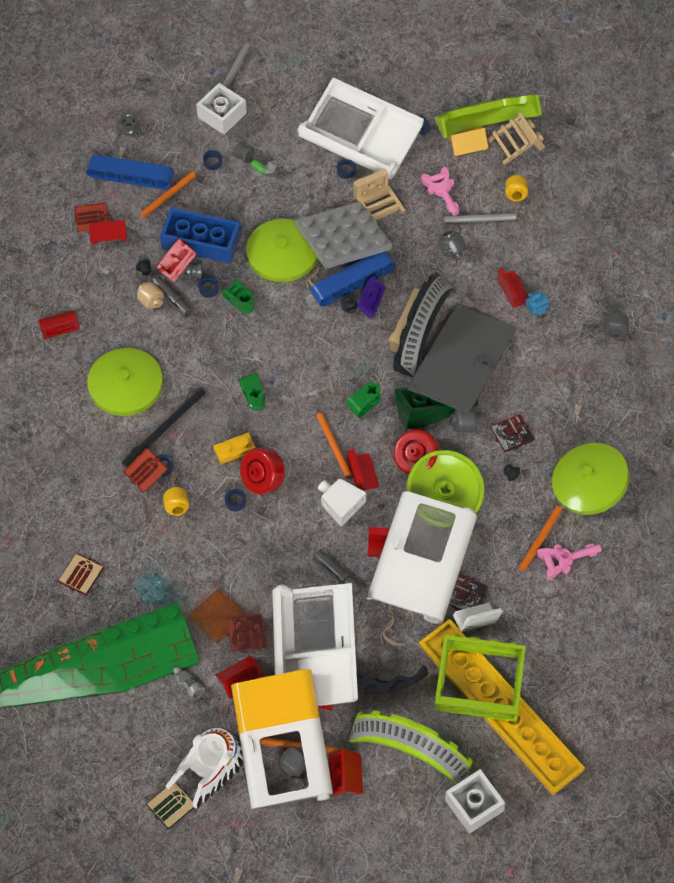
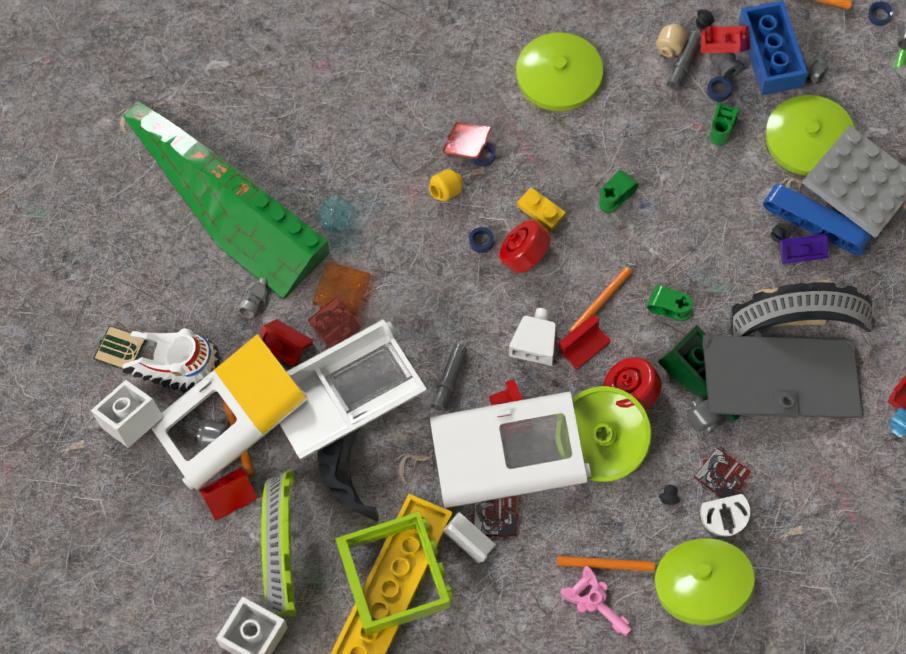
camera: 65 degrees right, 5 degrees up
piece [58,554,104,596] -> none
black bar [121,388,206,468] -> none
none -> white brick [91,380,163,448]
none -> white piece [700,494,750,537]

